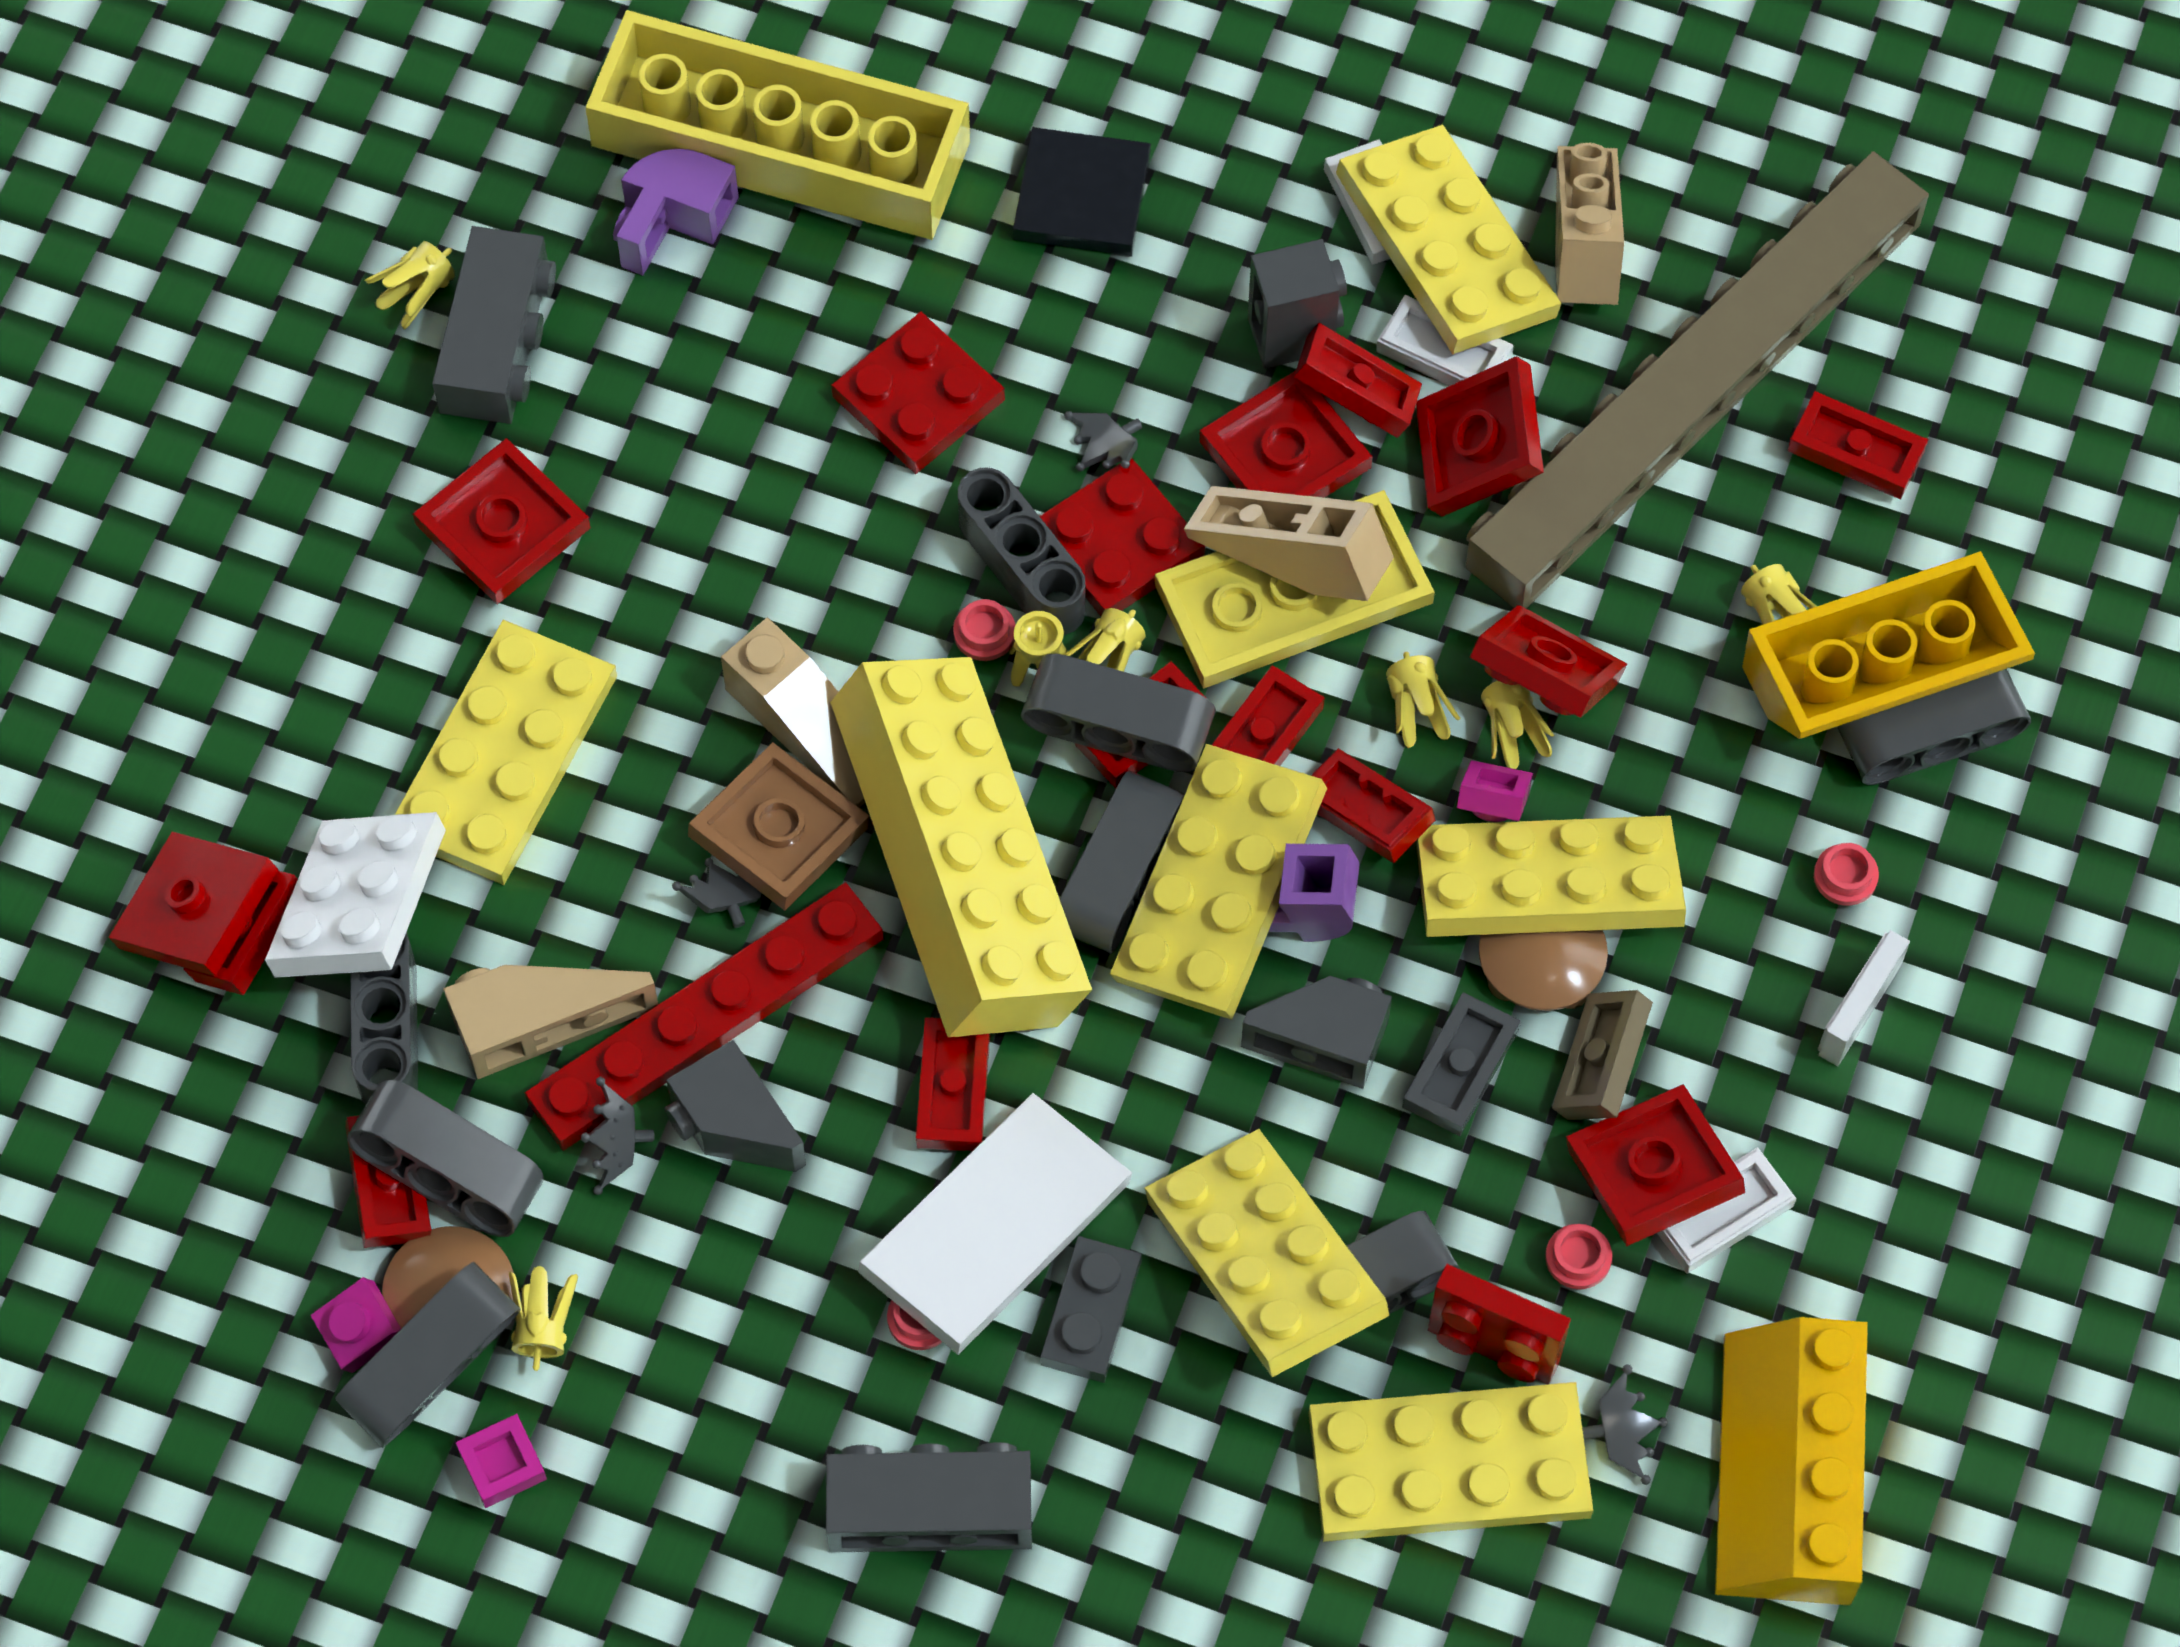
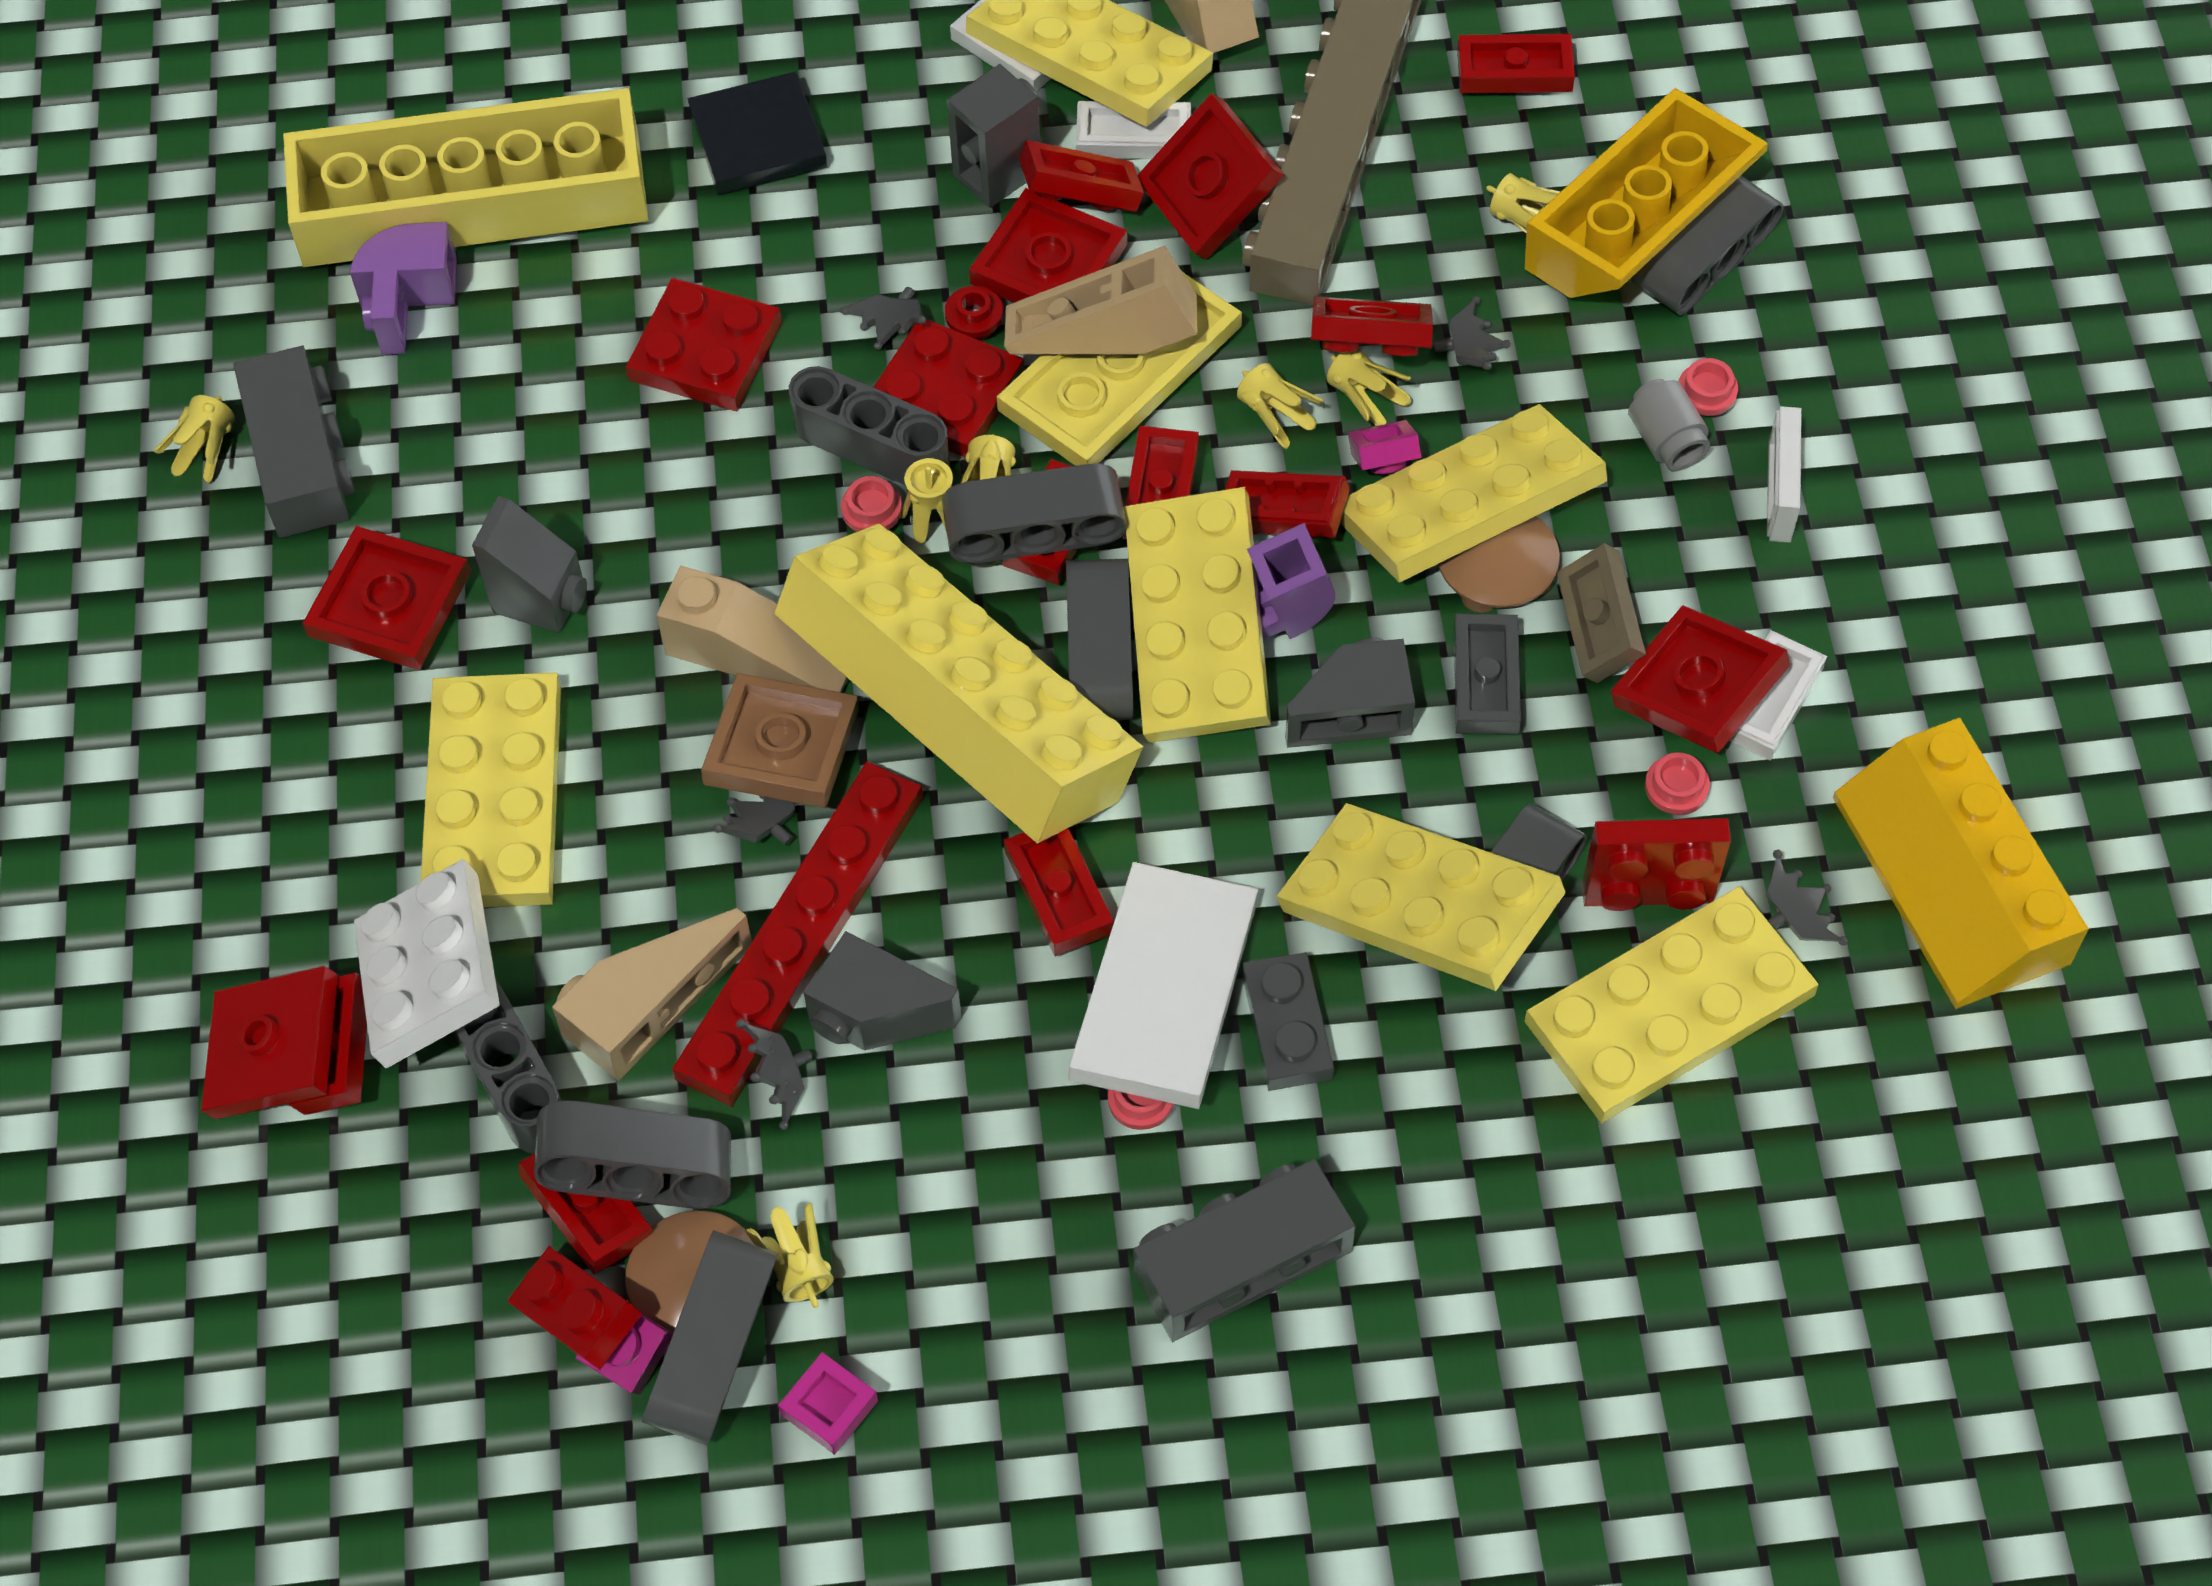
camera: 25 degrees left, 5 degrees down
none -> dark grey slope [472,496,587,633]
none -> red plate [507,1246,643,1370]
none -> red plate [944,286,1003,341]
none -> dark grey piece [1434,296,1511,370]
none -> light grey brick [1628,379,1710,471]

